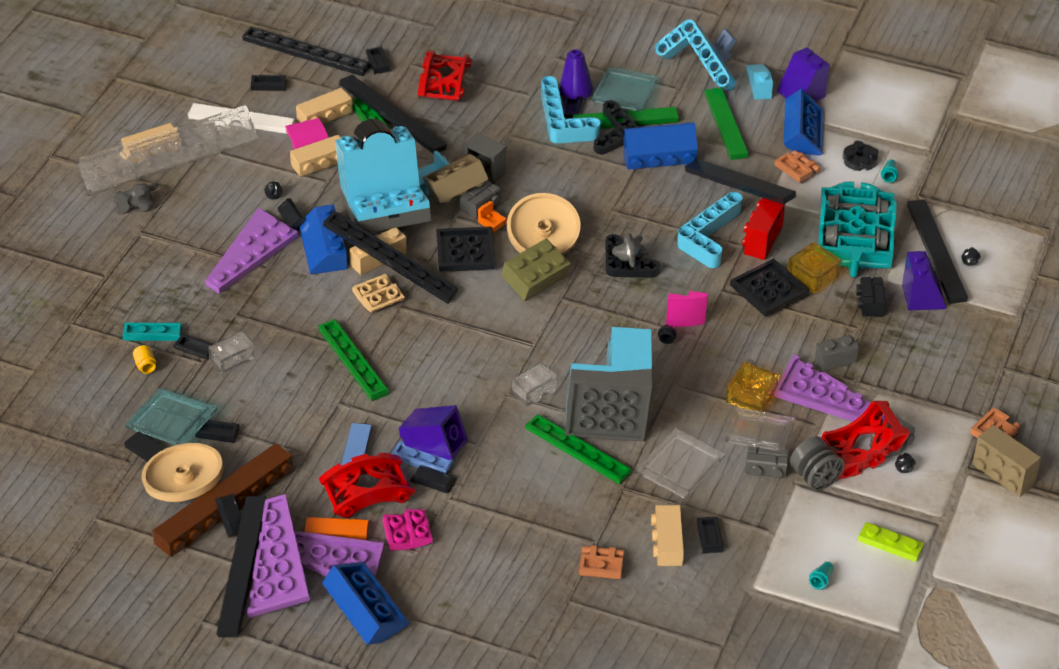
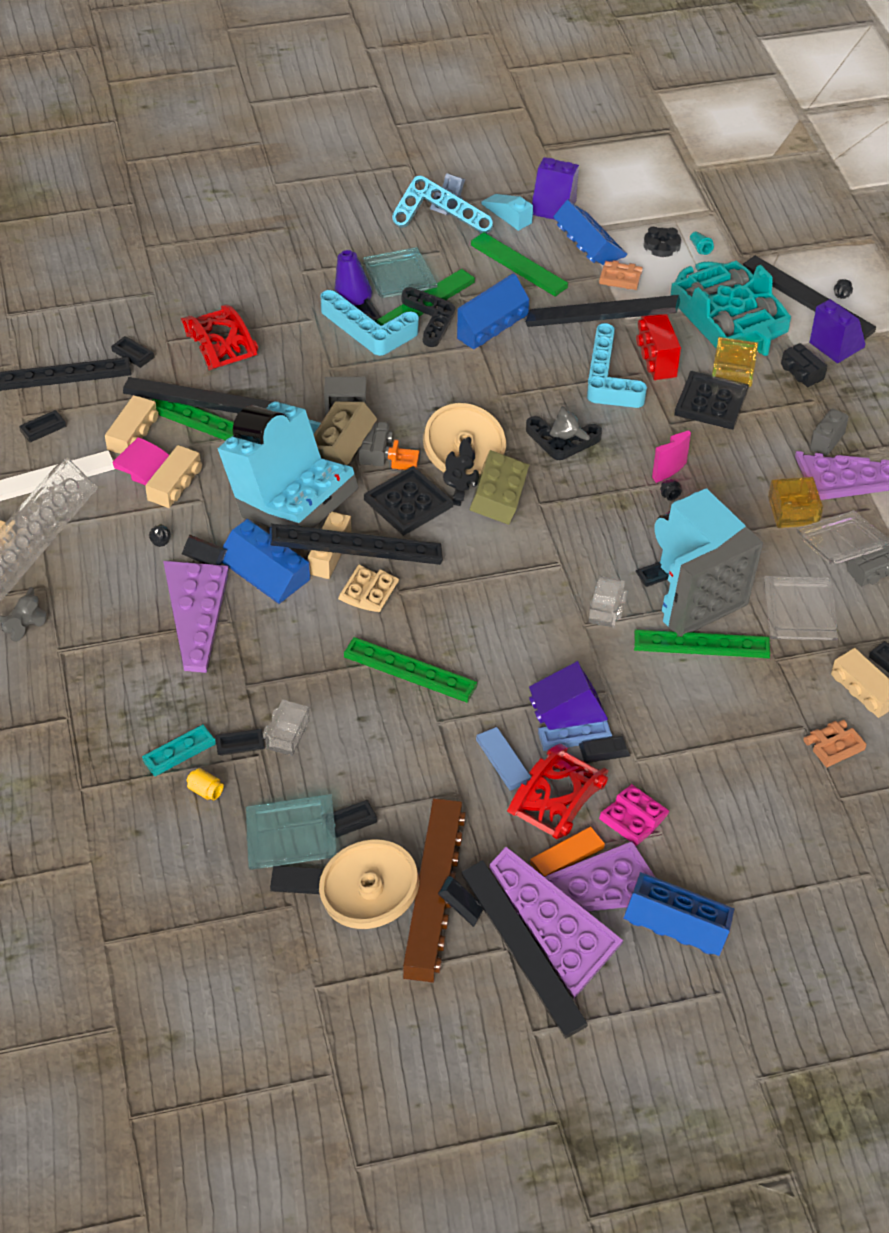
camera: 35 degrees left, 5 degrees up
none -> black piece [443,437,479,506]

